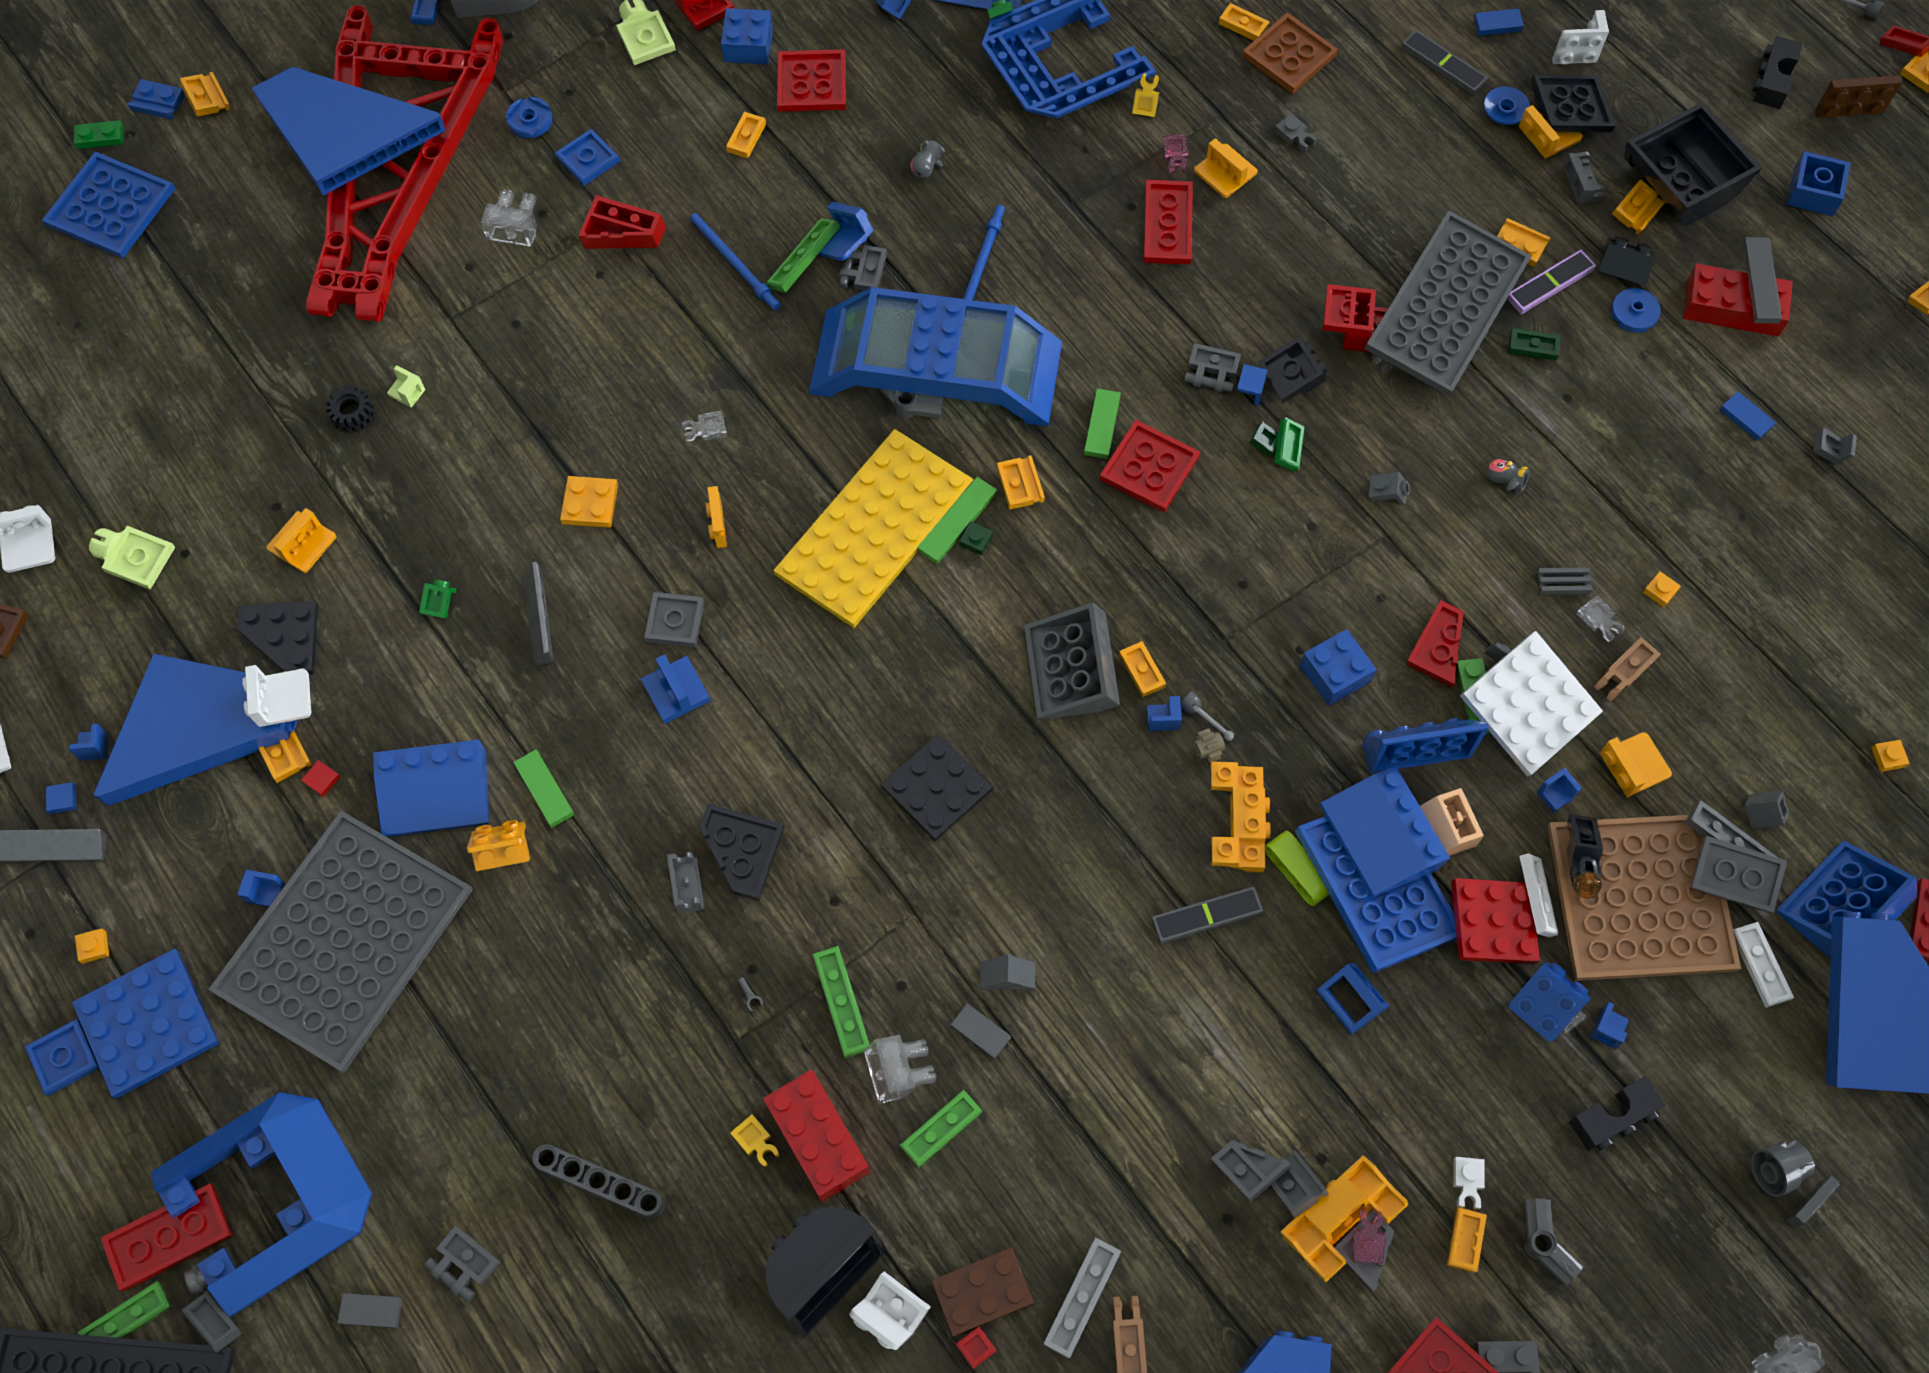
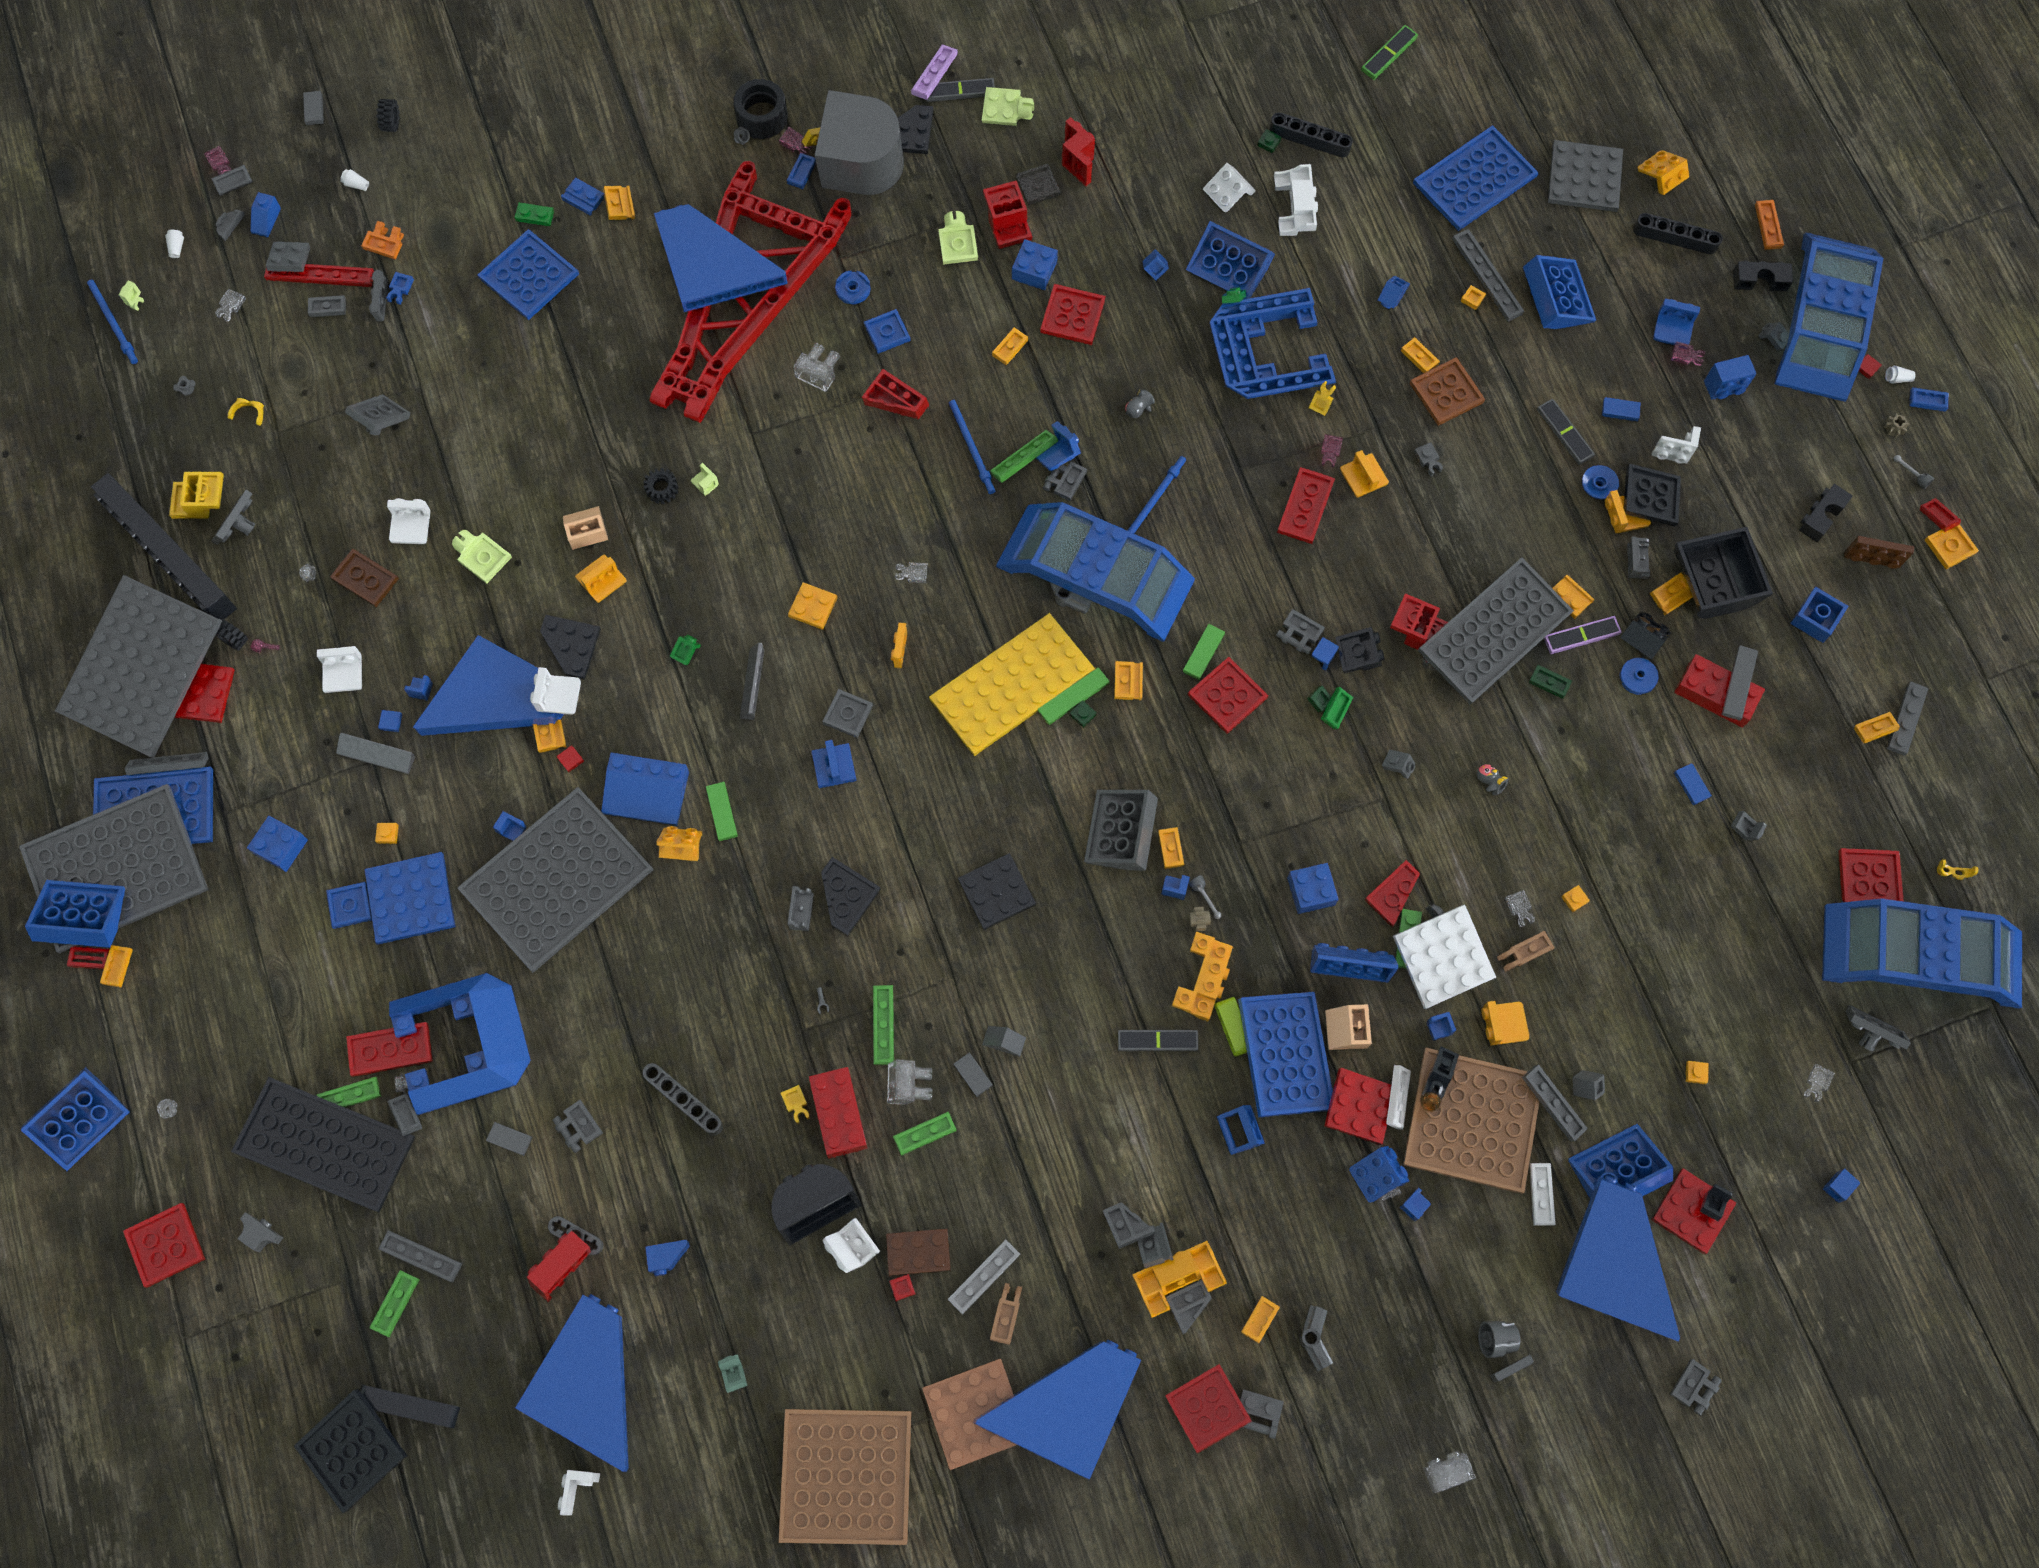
camera: 15 degrees right, 5 degrees up
blue slope [1319,766,1450,898] -> none
clear pink plate [1352,1209,1386,1264] -> none
white plate [1453,1157,1485,1210] -> none
dark grey tile [1537,567,1593,595] -> none
black arch [1569,1076,1665,1151] -> none
dark grey plate [1689,836,1787,914] -> none
none -> light nougat slope [563,506,608,550]

